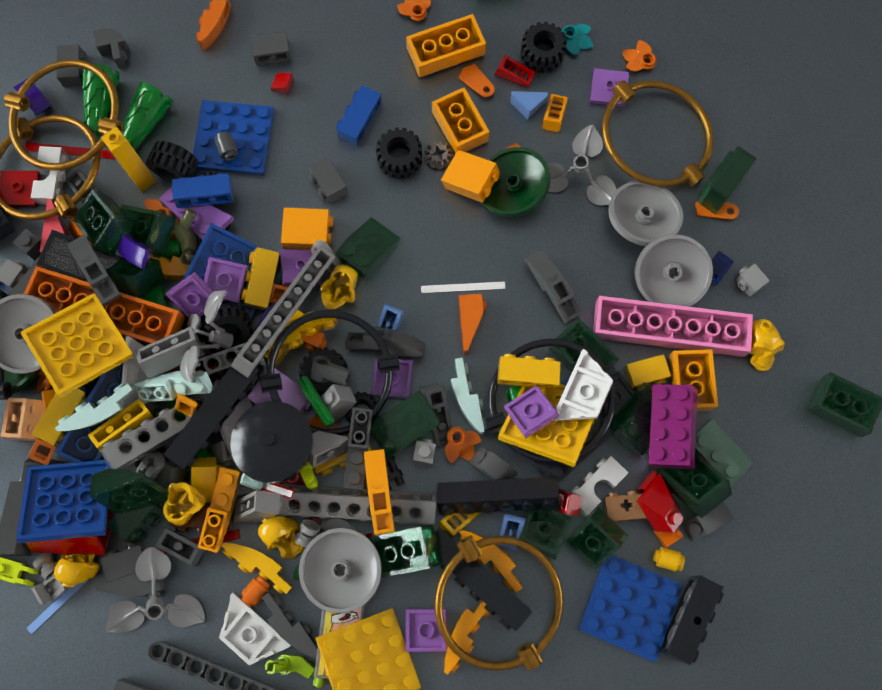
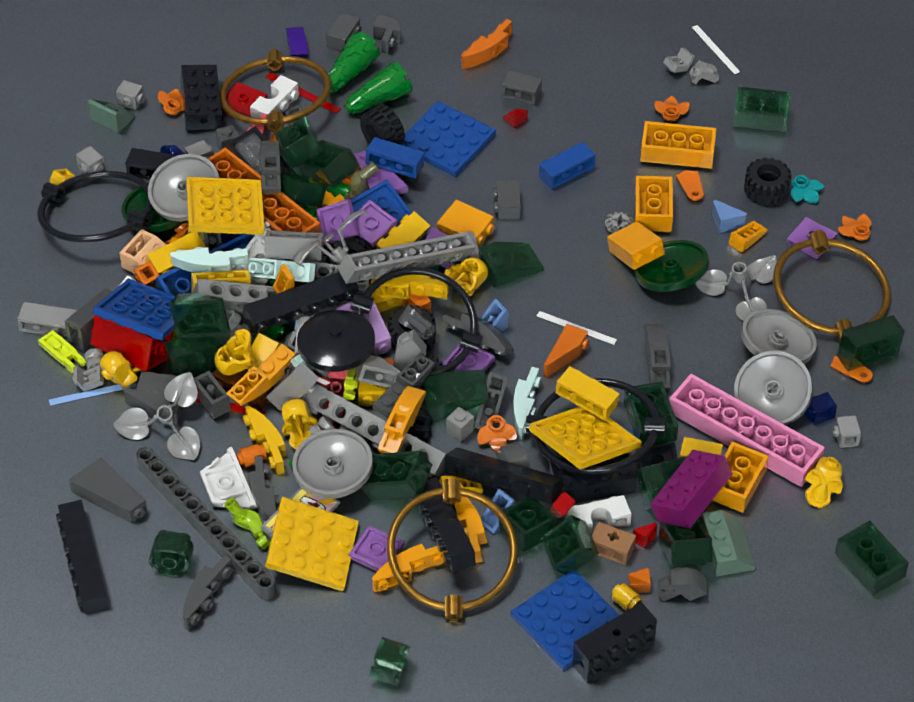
camera: 30 degrees right, 25 degrees down
pearl gold piece [4,59,124,171] -> none
yellow slope [101,127,157,193] -> none
dark purple slope [117,234,150,269] -> none
dark grey brick [215,131,238,161] -> none
green axle [297,376,335,426] -> none
black tyre [376,127,422,179] -> none
red slope [495,55,536,88] -> none
medium lavender plate [504,385,560,439] -> none
white wing [554,349,613,421] -> none
red slope [637,474,684,533] -> none

